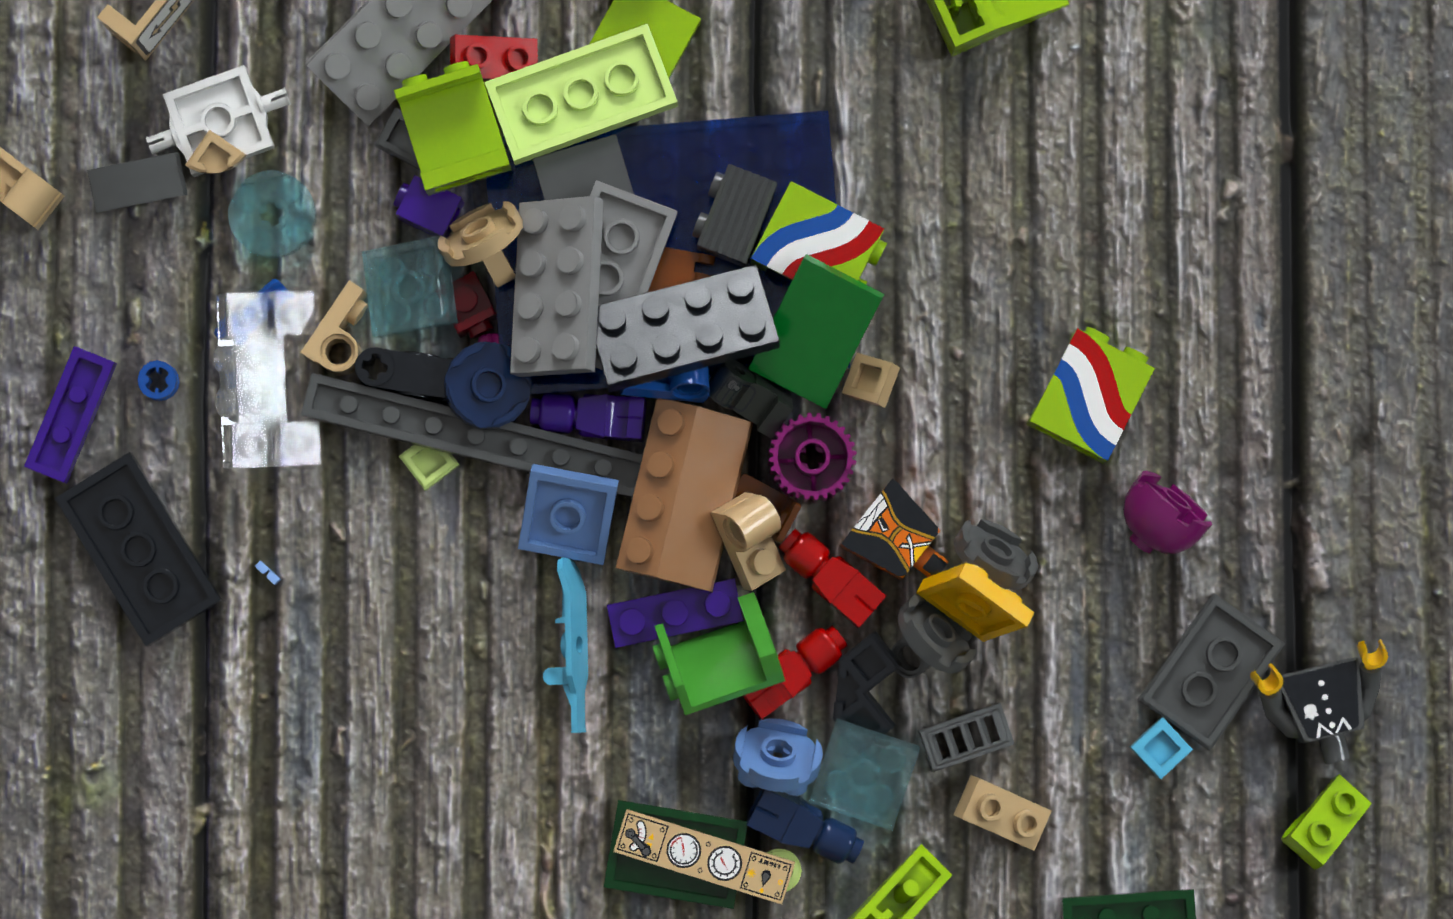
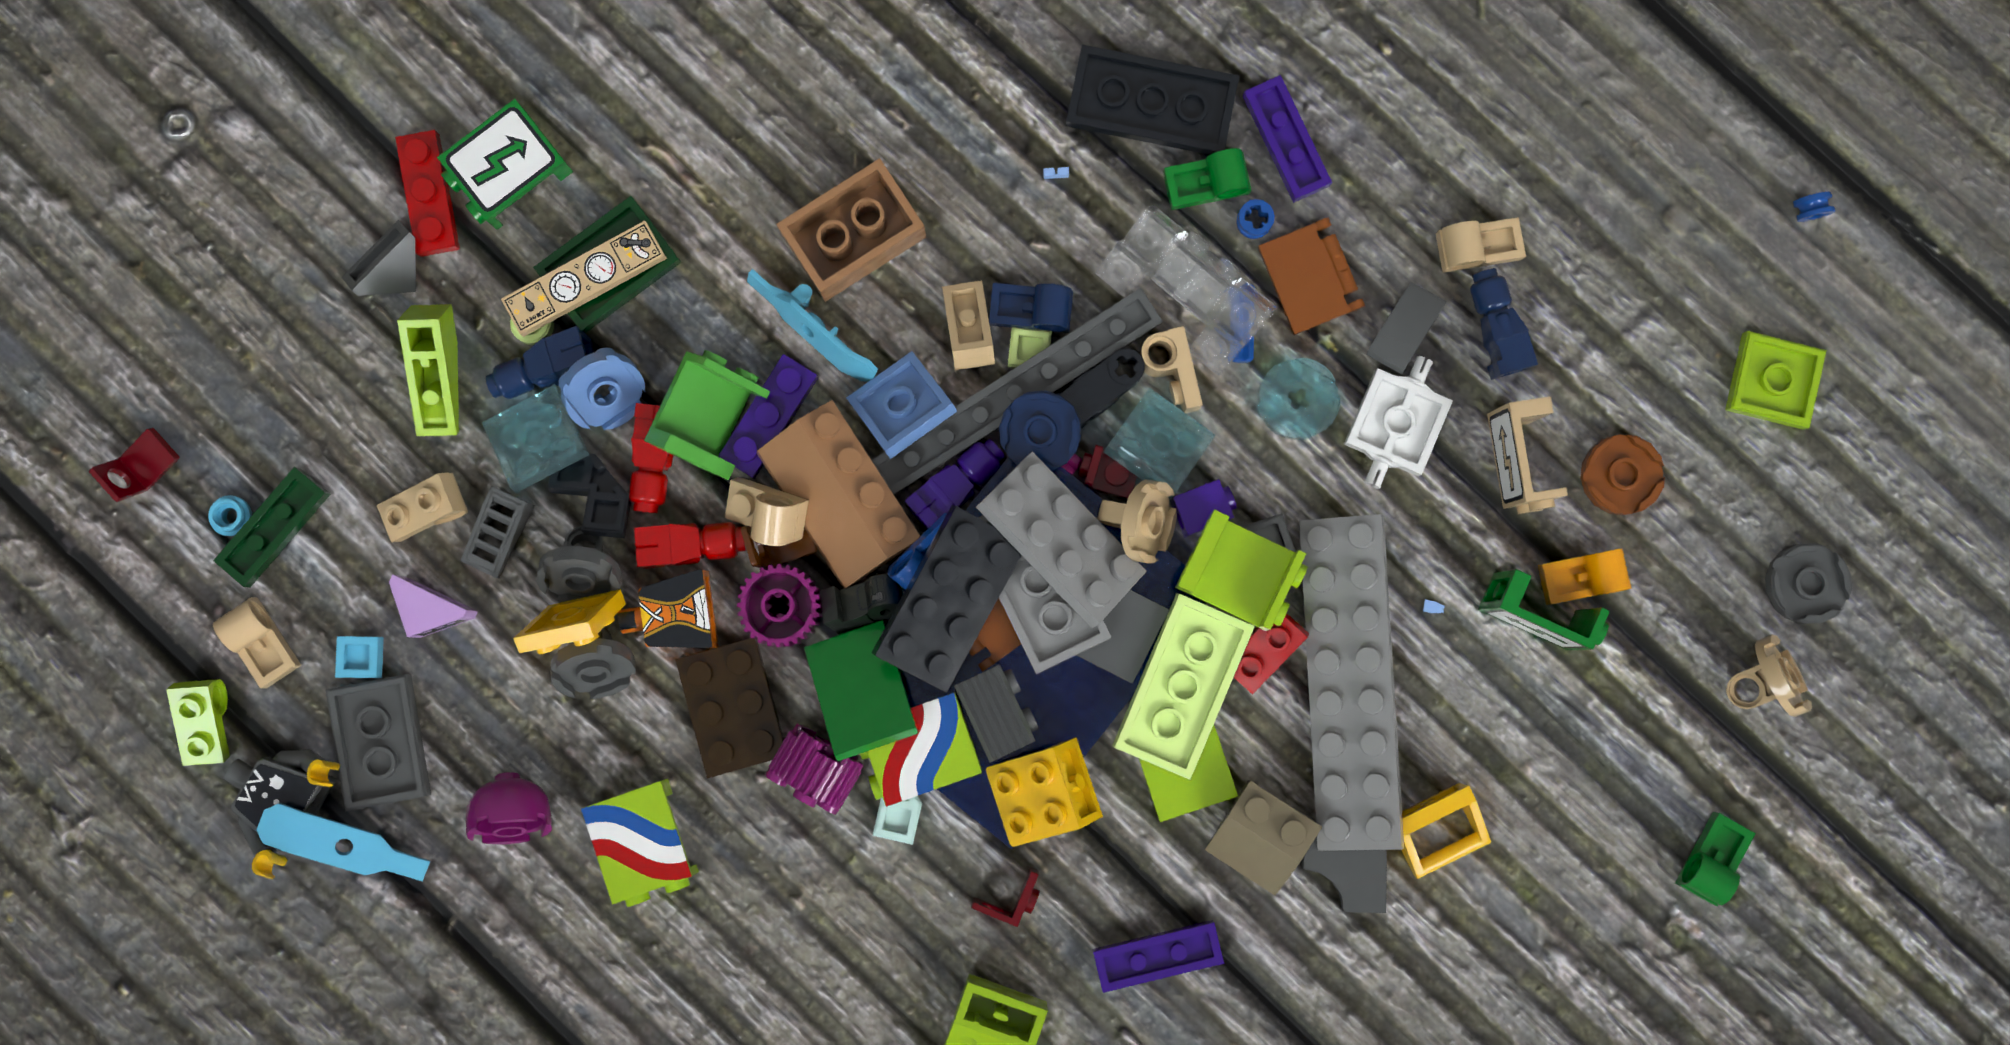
camera: 135 degrees right, 0 degrees up
tan tile [185,130,247,174] -> none
tan tile [842,353,900,408] -> none
none -> tan plate [213,597,301,689]
none -> medium azure piece [256,803,430,882]
none -> lavender slope [389,575,478,638]
none -> dark brown plate [675,638,784,779]
none -> magenta brick [765,723,863,815]
none -> medium nougat brick [776,158,926,302]
none -> light aqua tile [872,796,922,845]
none -> tan plate [942,280,995,370]
none -> dark red bracket [971,867,1040,927]
none -> yellow bracket [986,737,1103,847]
none -> dark blue plate [989,283,1073,333]
none -> green plate [1163,148,1252,210]
none -> dark orange piece [1258,217,1365,335]
none -> dark blue piece [1470,268,1538,380]

